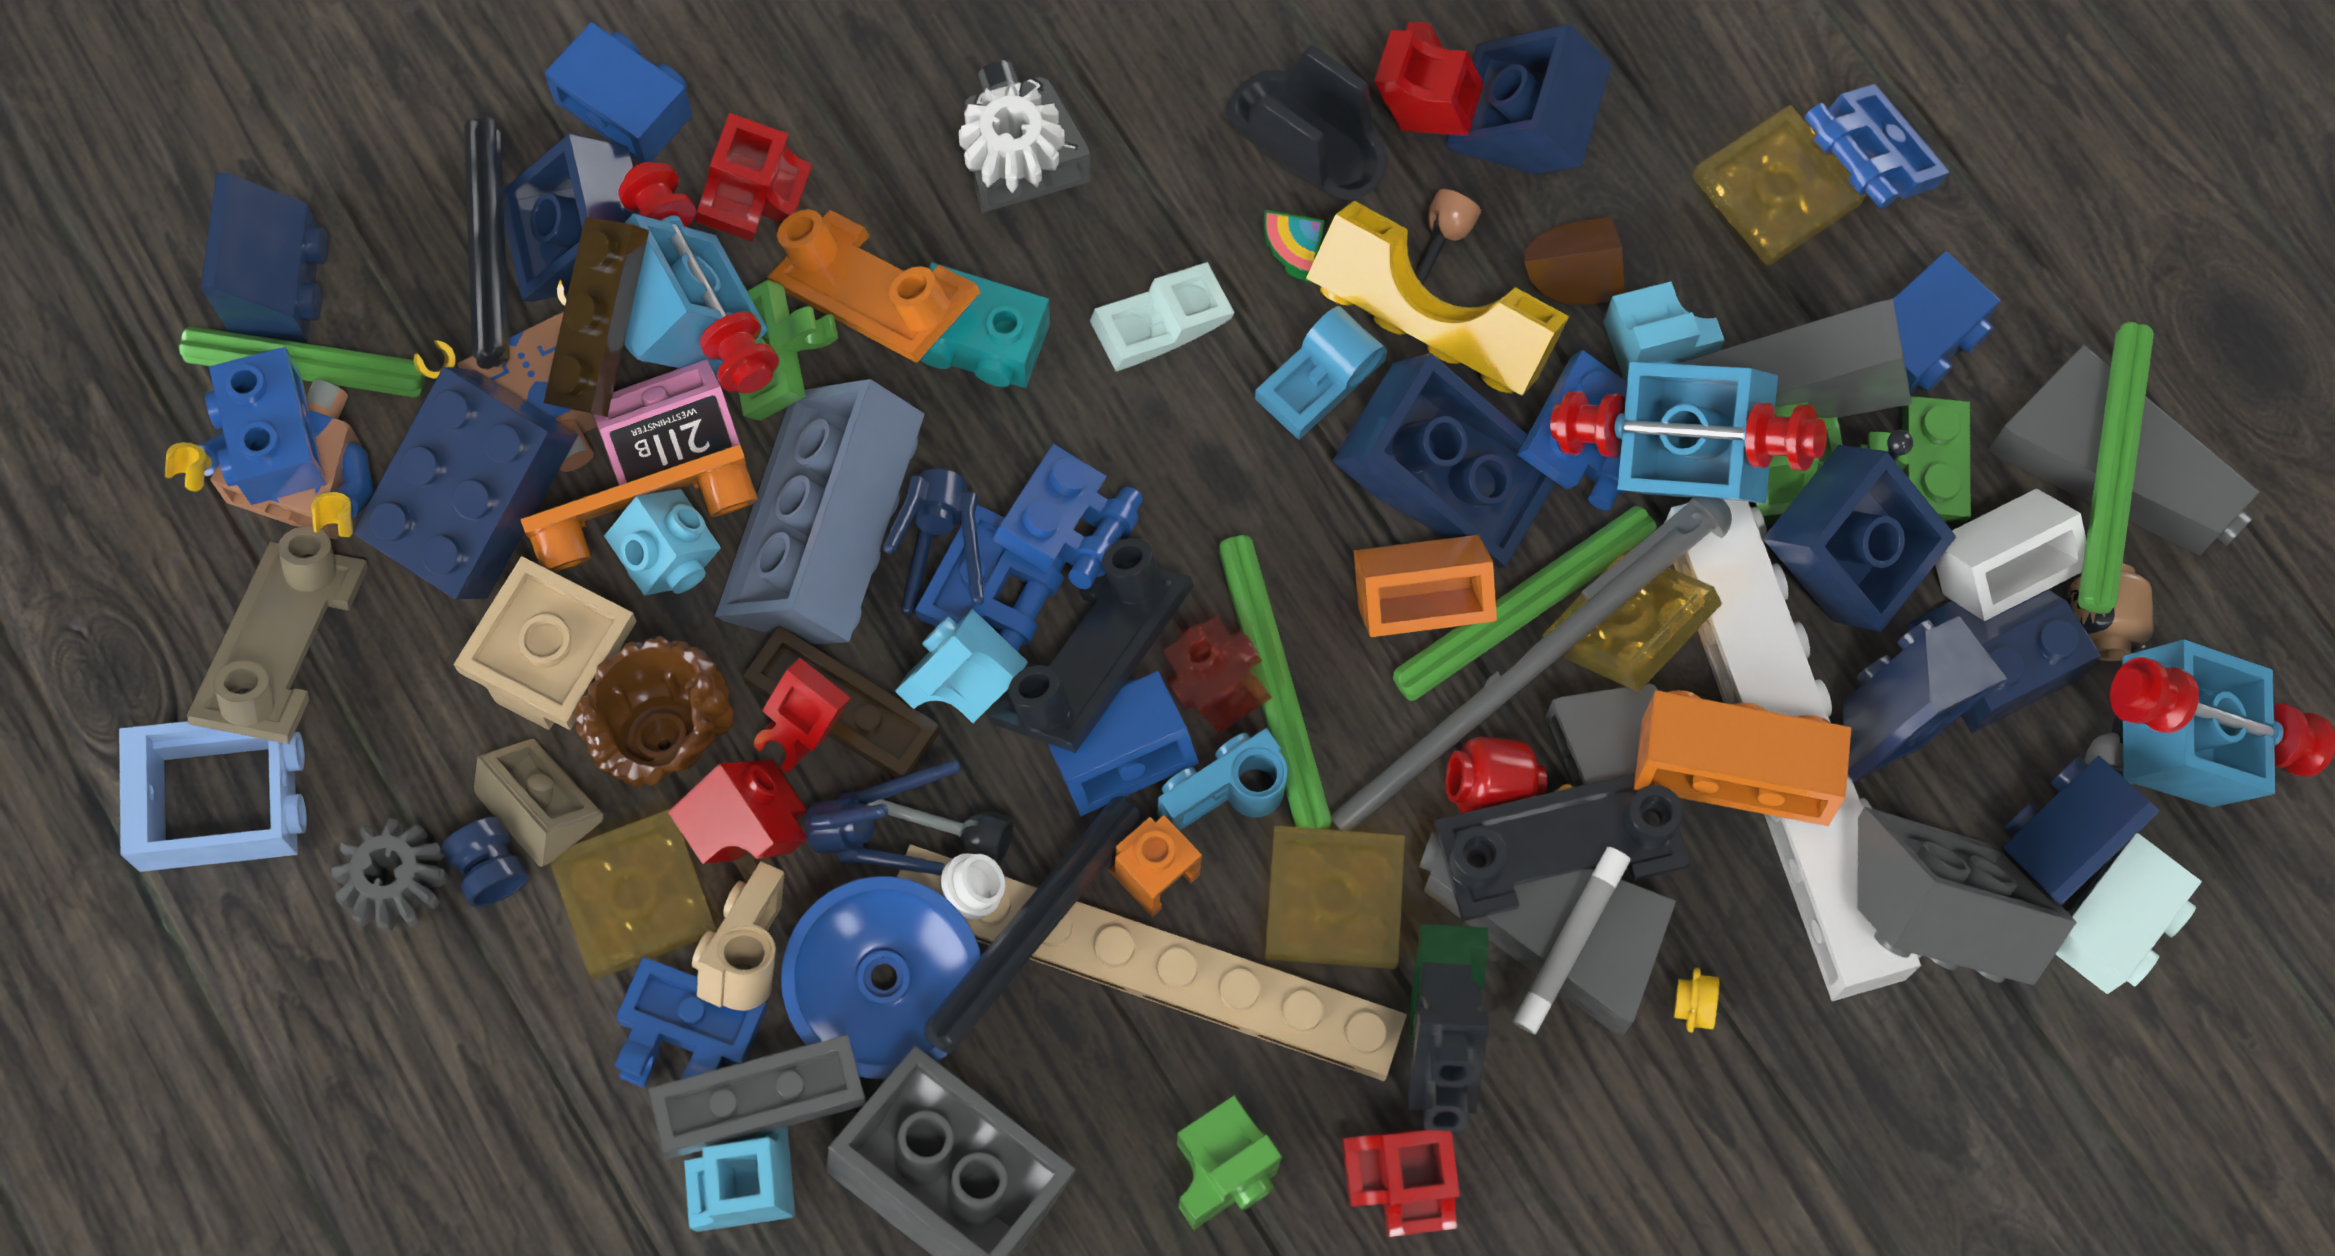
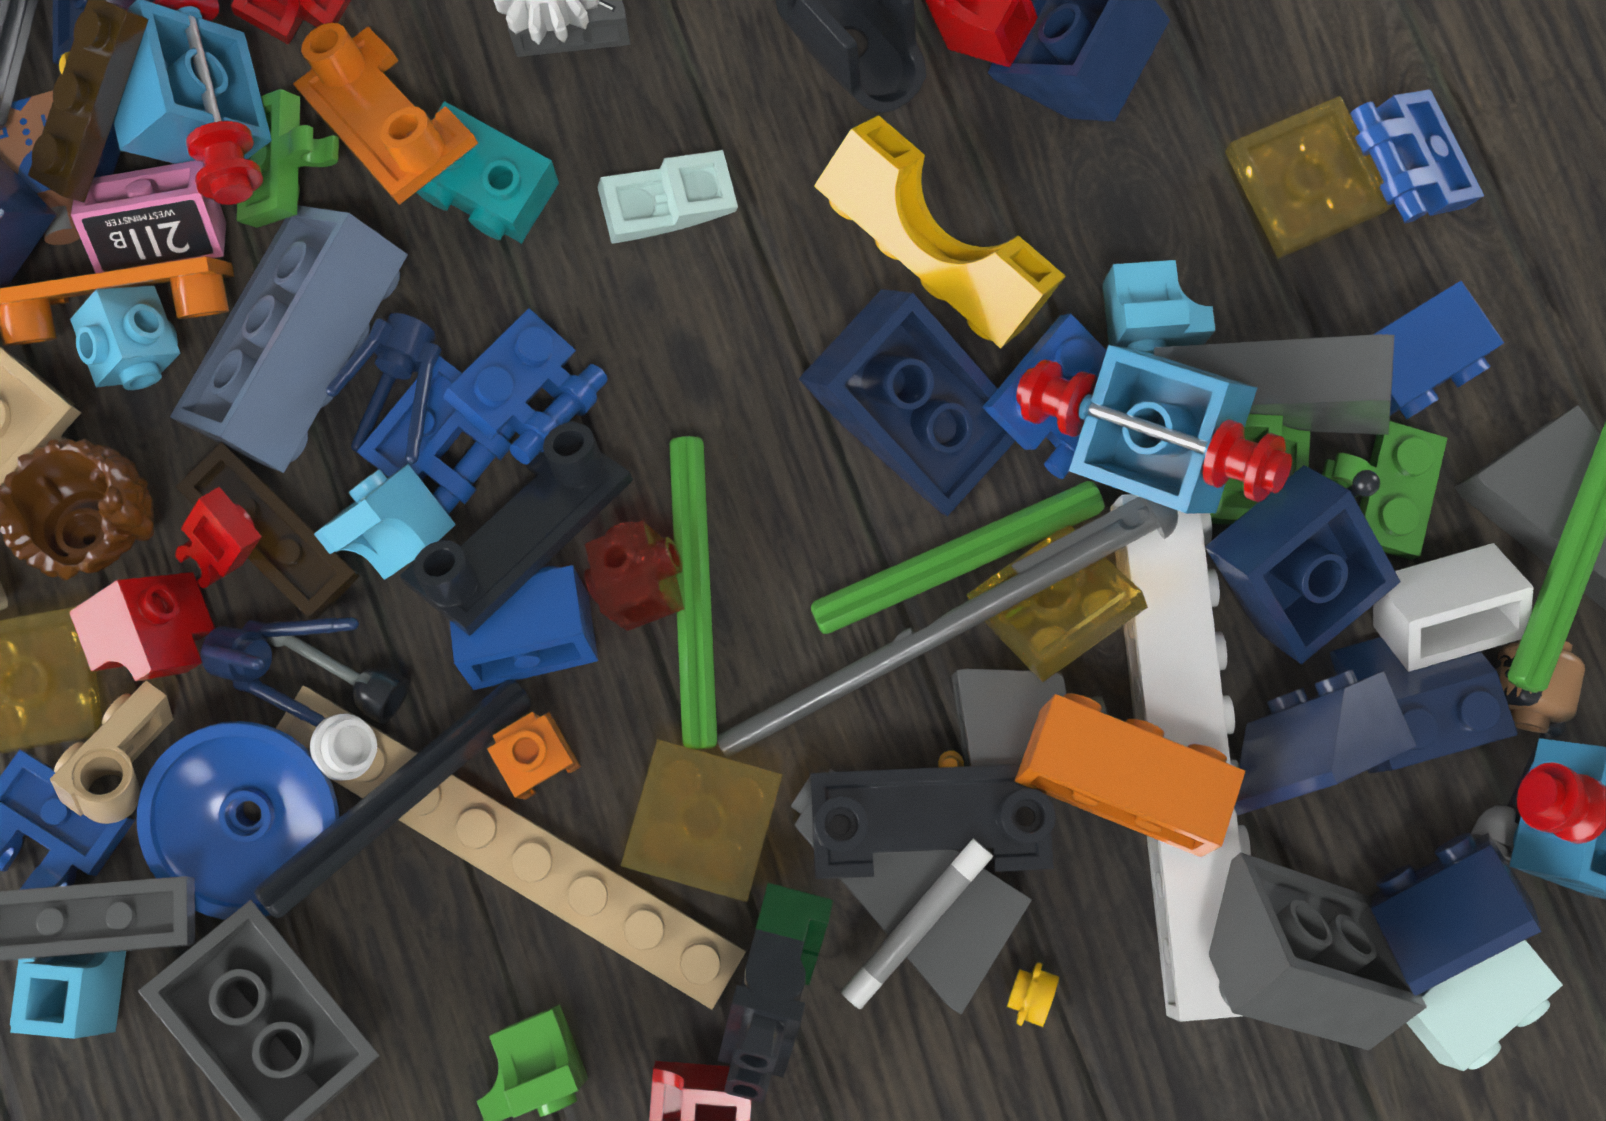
camera: 10 degrees right, 10 degrees up
dark azure plate [1158,728,1287,831] -> none
dark azure plate [1255,306,1387,440] -> none
tile [1264,210,1324,284] -> none
orange piece [1354,535,1497,637] -> none
nougat hinge [1415,189,1481,285] -> none
red head [1445,737,1547,813] -> none
reddish brown brick [1524,216,1625,305] -> none

